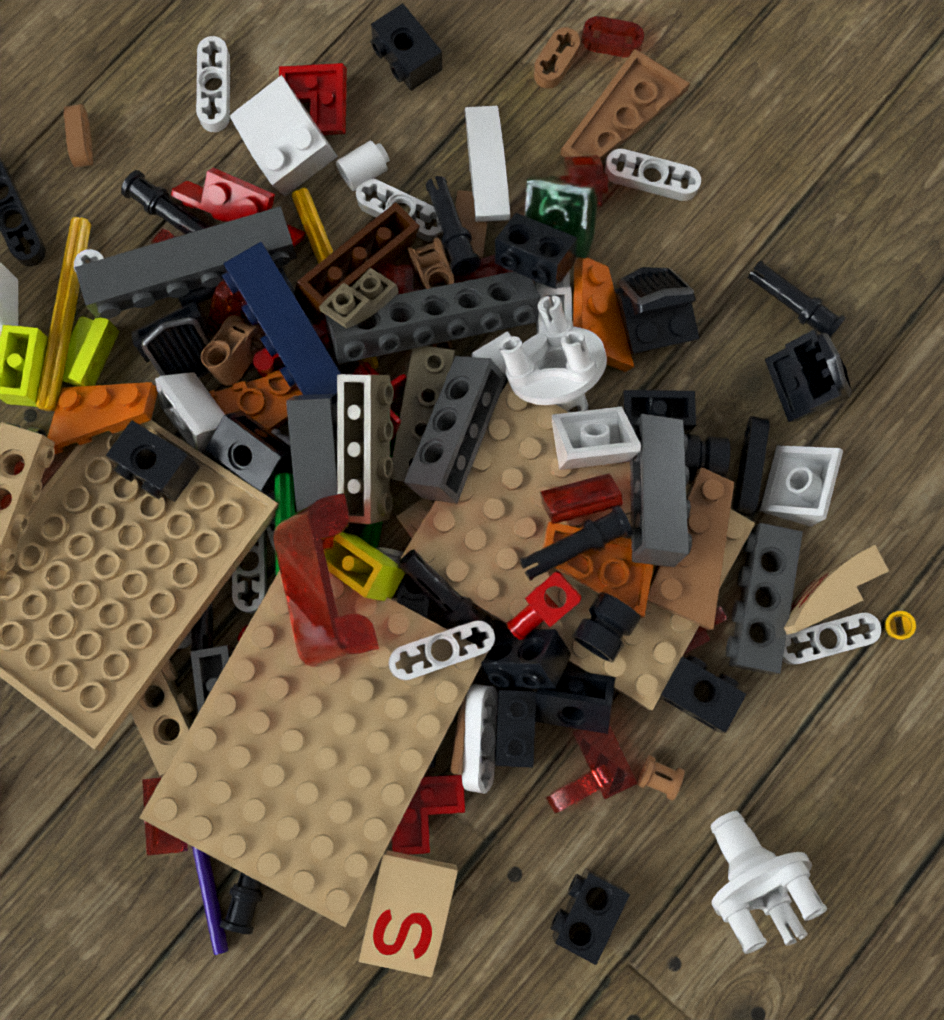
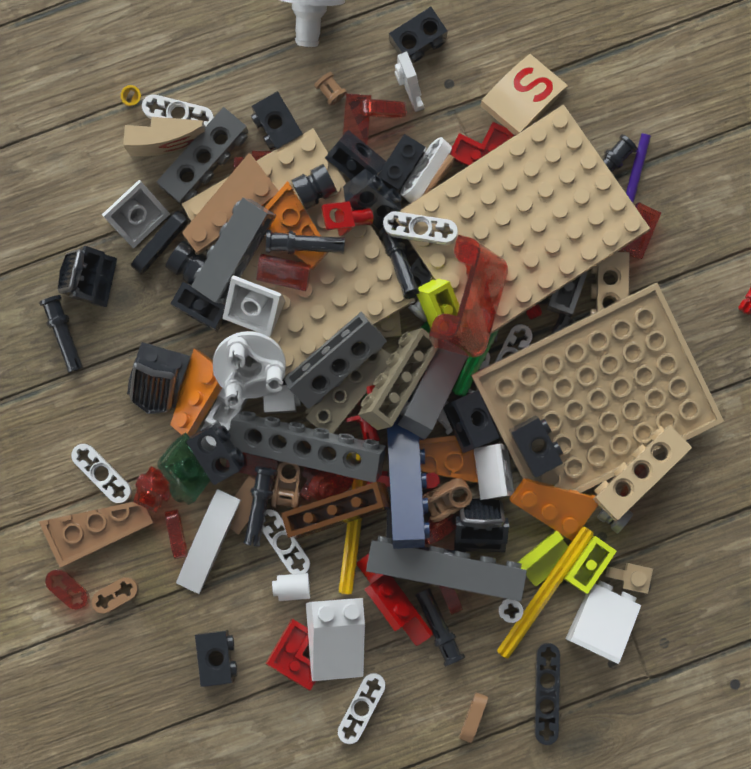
camera: 145 degrees left, 5 degrees up
dark tan slope [319,268,399,329] -> none
none -> clear red beam [165,509,188,559]
none -> white wing [395,52,424,112]

